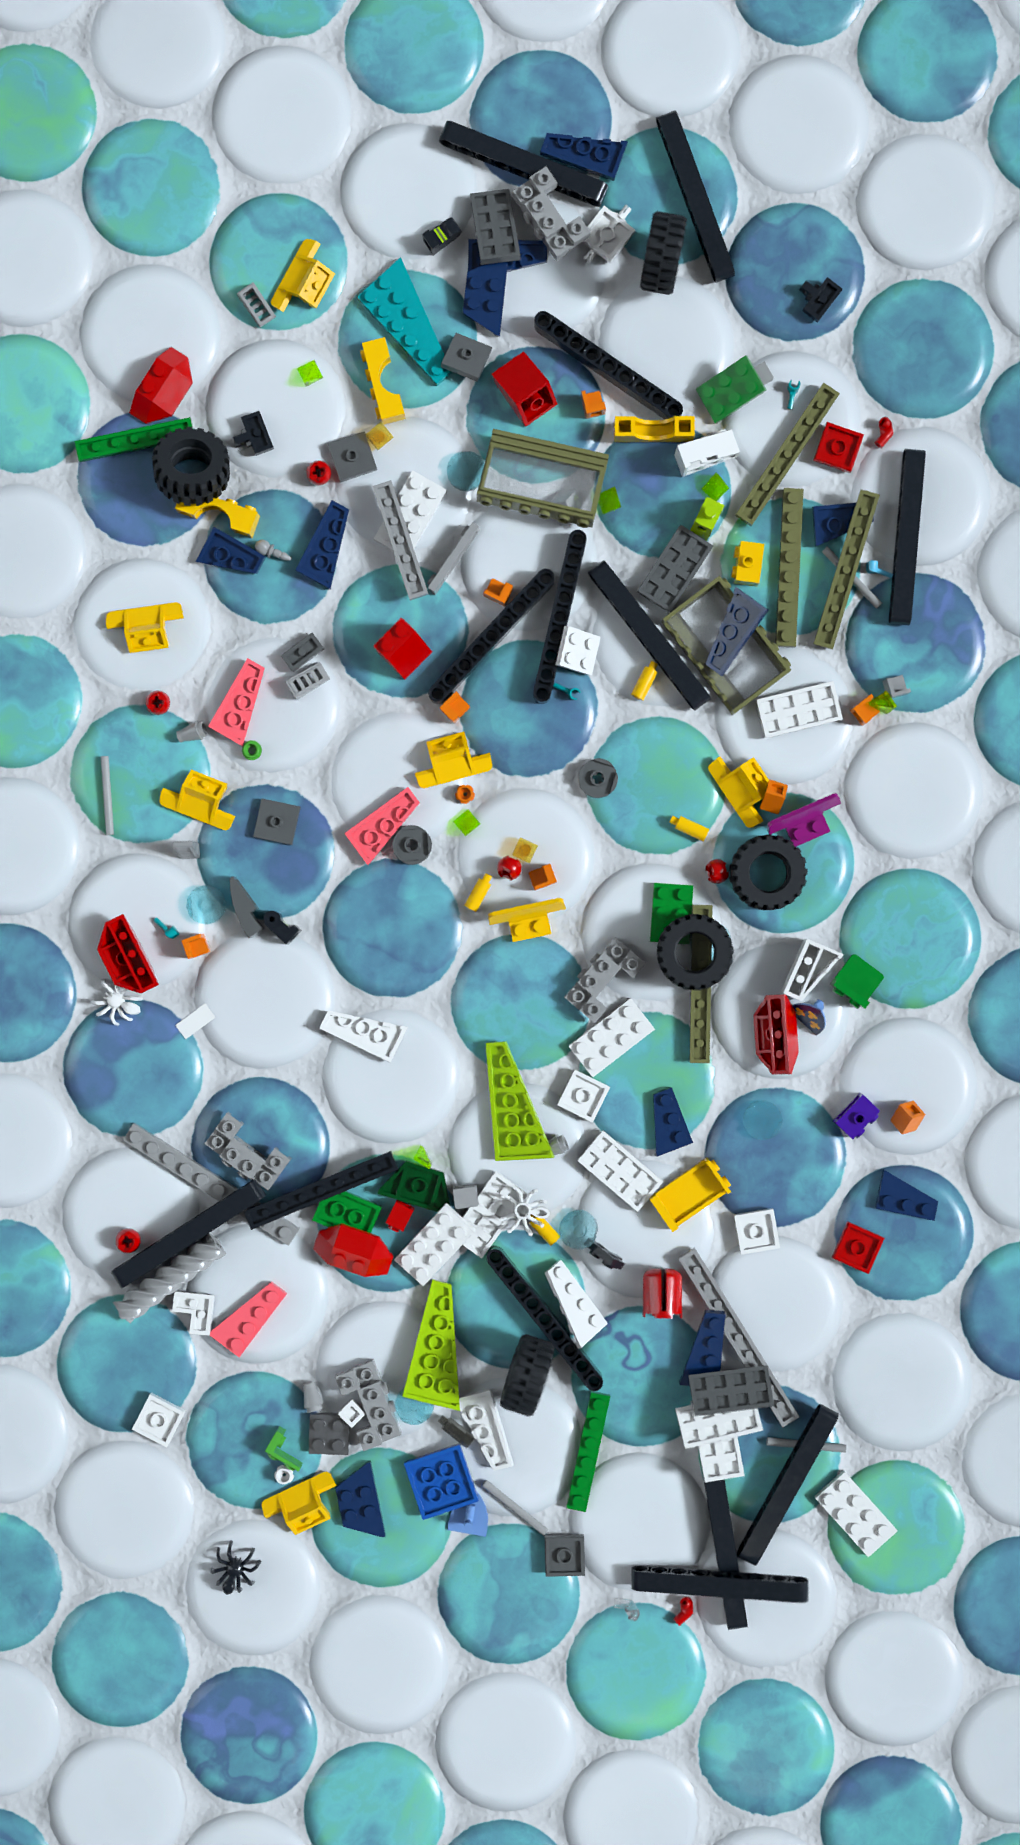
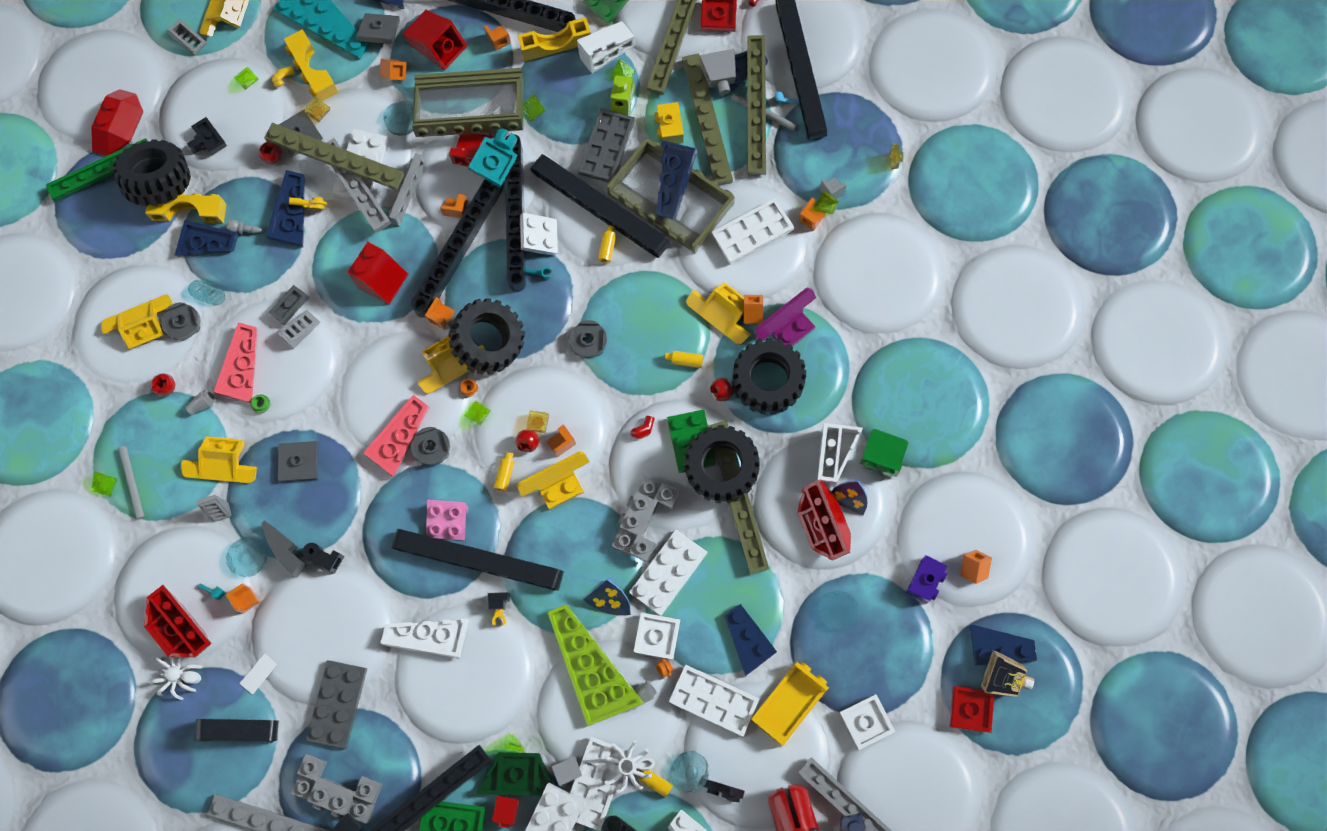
camera: 15 degrees left, 15 degrees down
none -> clear neon green slope [91,471,117,497]
none -> dark grey plate [161,302,201,340]
none -> clear light blue plate [188,280,226,306]
none -> black beam [194,719,279,741]
none -> olive plate [264,122,405,190]
none -> yellow arm [272,66,295,87]
none -> yellow plate [289,197,327,210]
none -> dark grey plate [306,660,367,749]
none -> orange panel [380,59,406,80]
none -> black beam [391,529,564,591]
none -> bright pink hinge [426,499,468,540]
none -> black tyre [448,298,525,375]
none -> red bracket [449,134,494,167]
none -> teal plate [468,129,518,187]
none -> black piece [488,592,510,626]
none -> dark blue shield [583,578,631,615]
none -> red arm [631,416,655,439]
none -> orange plate [656,659,673,678]
none -> light grey torso [700,49,736,95]
none -> clear yellow plate [889,144,903,170]
none -> torso [981,650,1034,697]

